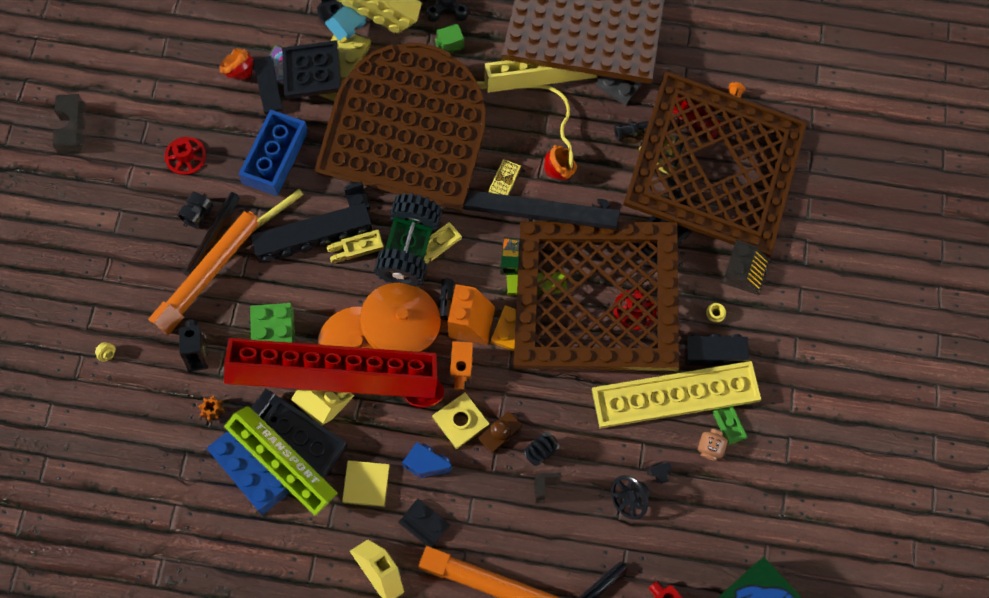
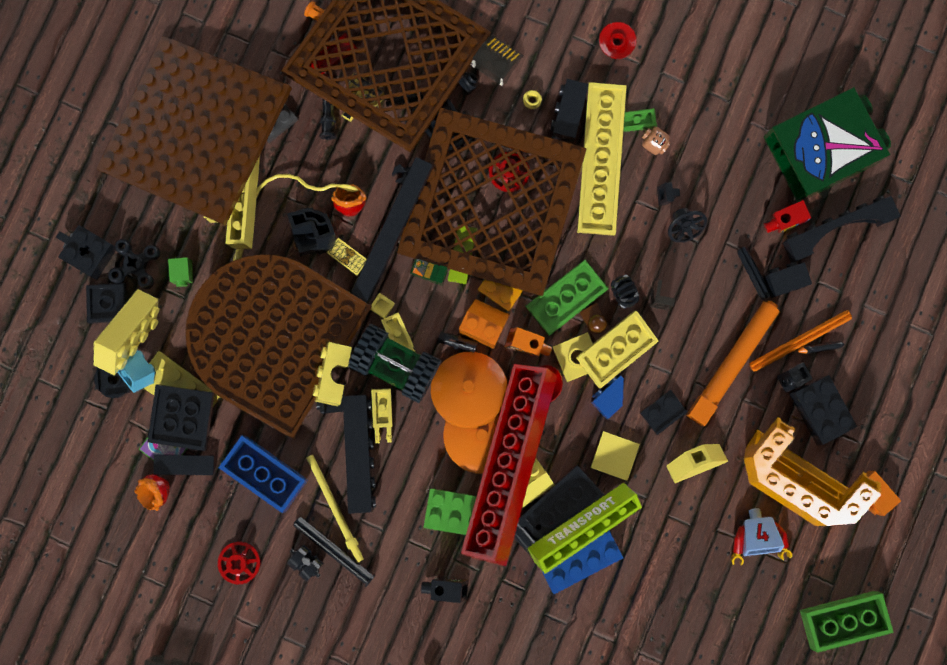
camera: 75 degrees left, 15 degrees up
orange brick [148,211,259,335] -> none
orange gear [198,395,225,423] -> none
none -> black brick [287,208,336,257]
none -> light yellow arch [313,342,352,406]
none -> light yellow tile [370,293,395,319]
none -> black plate [459,72,478,95]
none -> bright green tile [525,260,609,336]
none -> light yellow plate [576,311,658,388]
none -> red dish [599,22,637,59]

